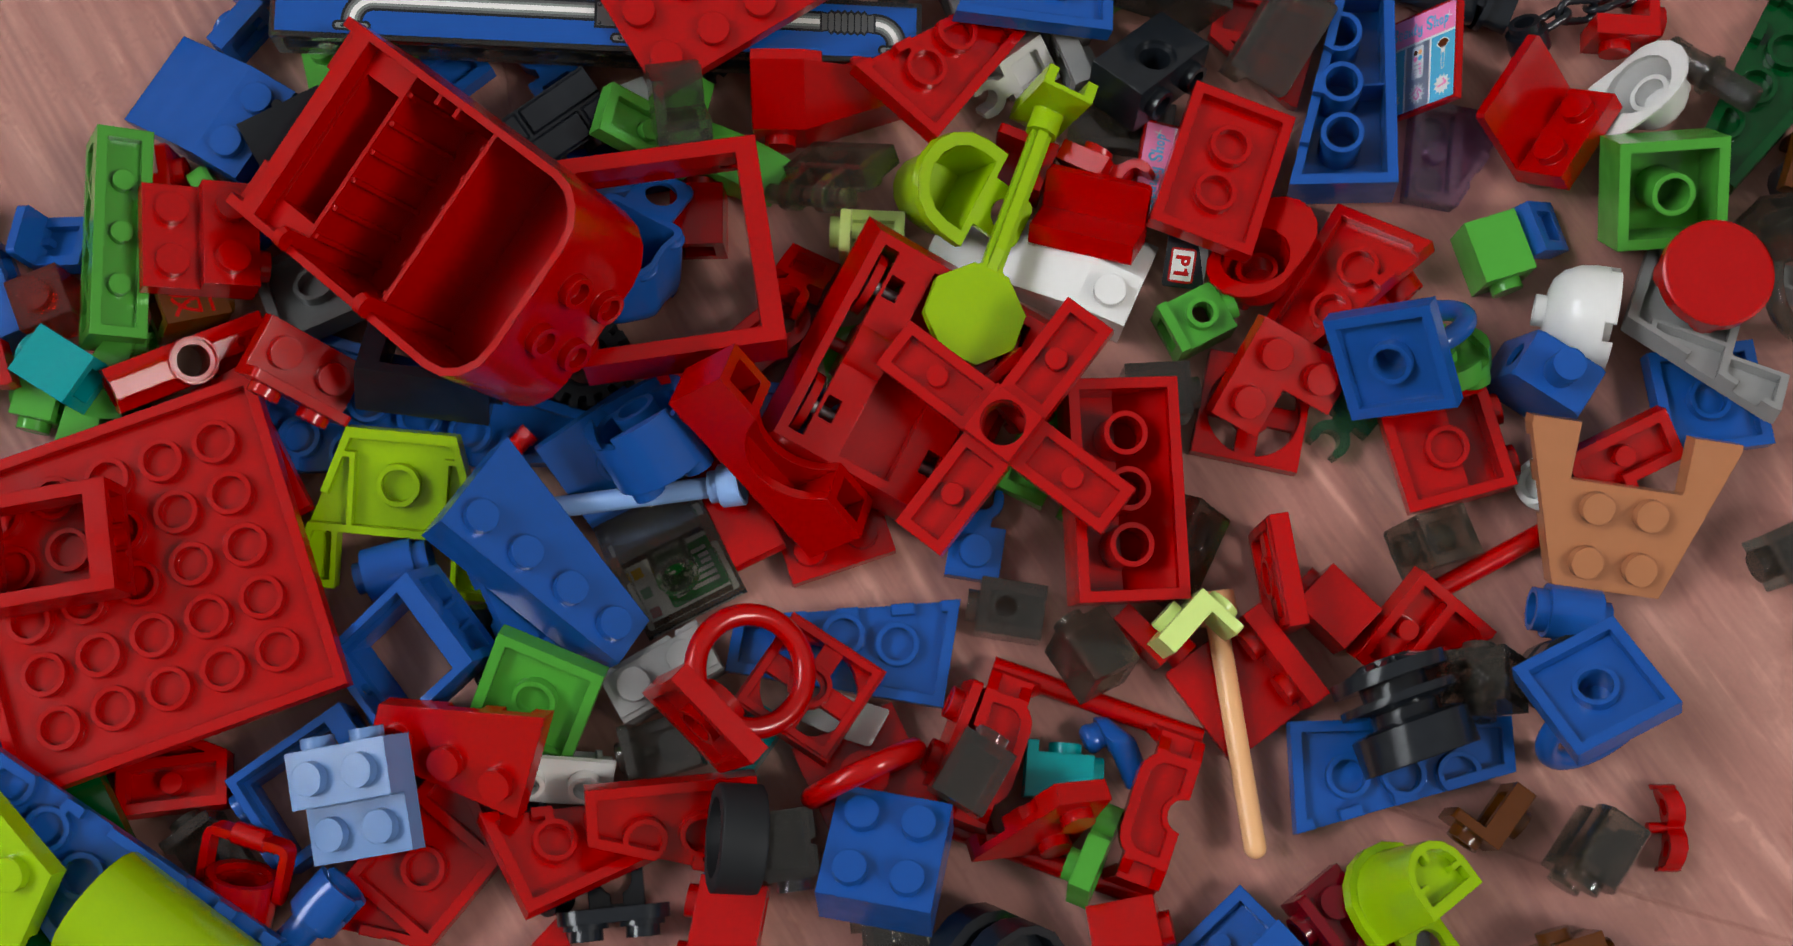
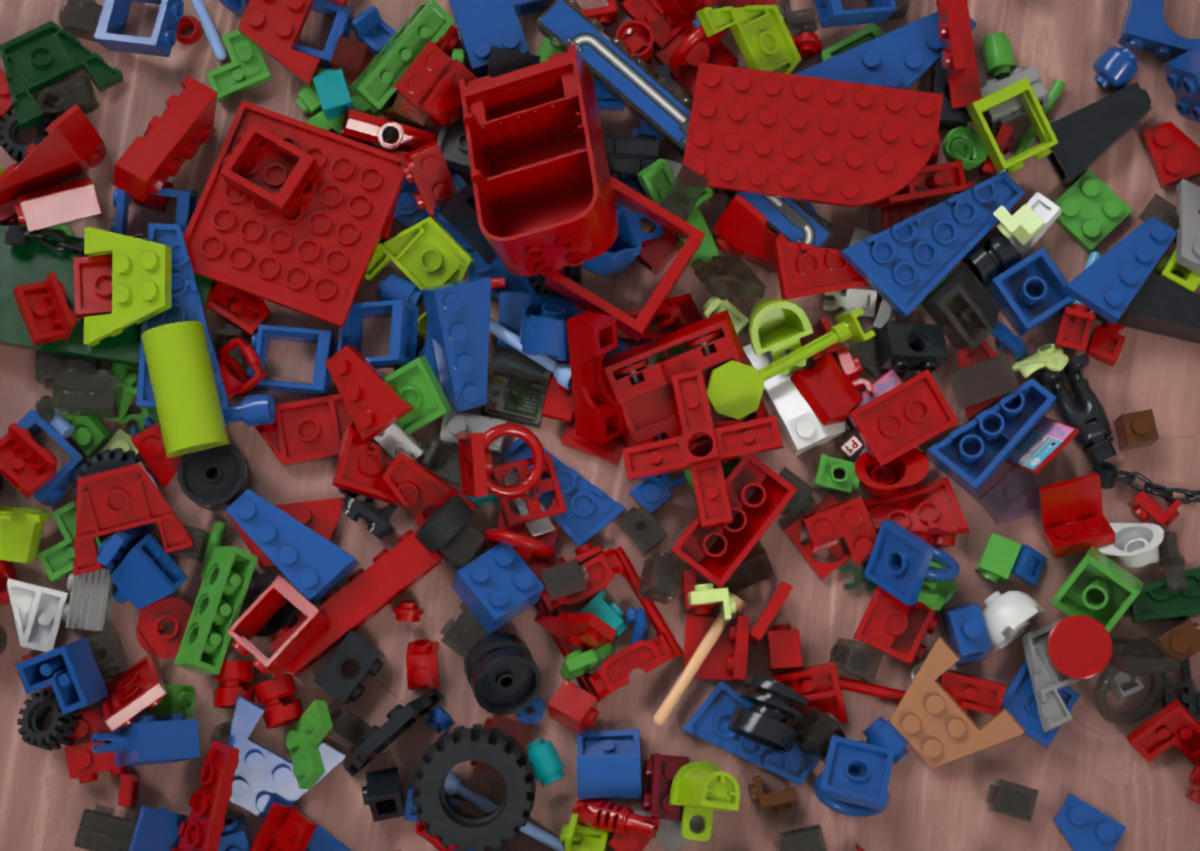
camera: 45 degrees right, 0 degrees up
medium blue plate [284,724,426,867] -> none

